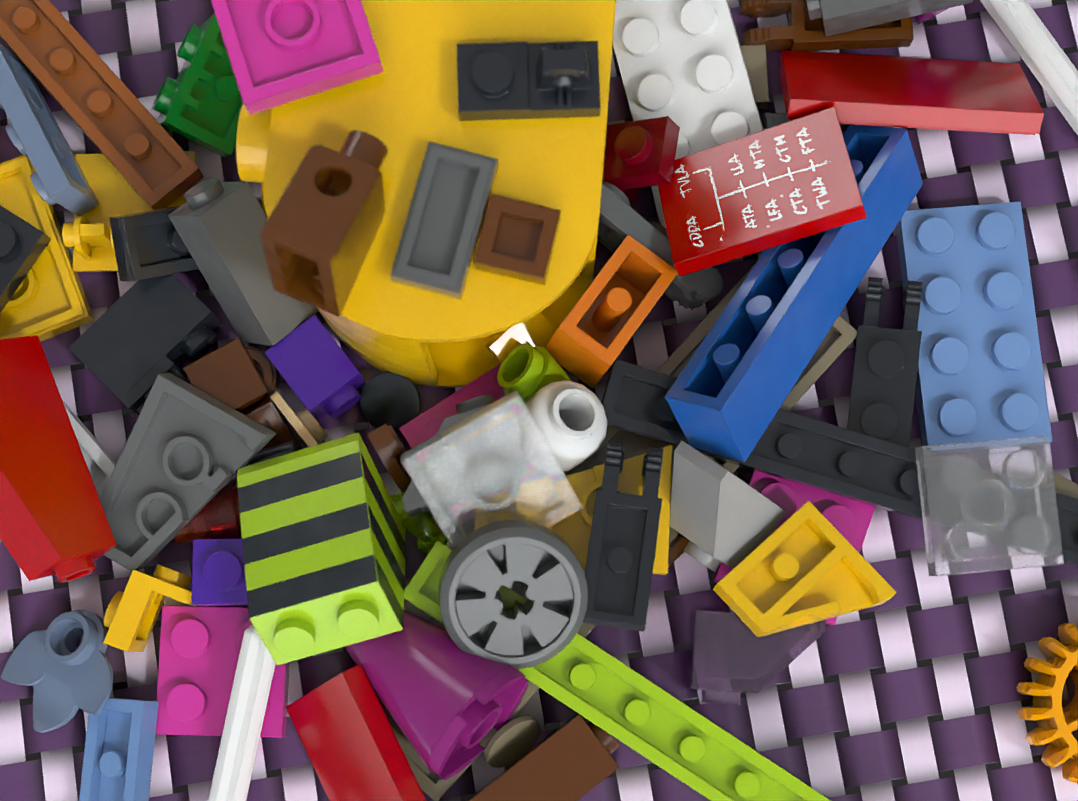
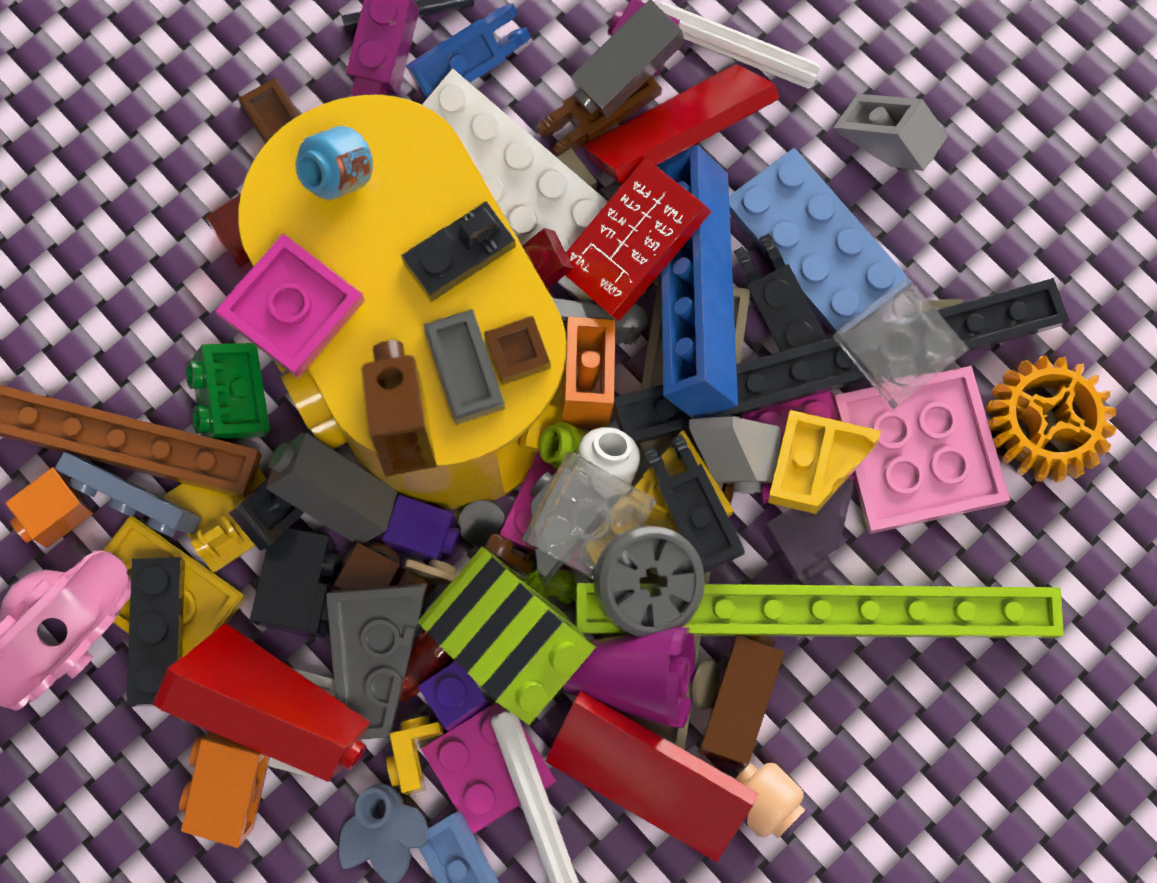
camera: 35 degrees left, 5 degrees down
none -> bright pink plate [834,366,1010,534]

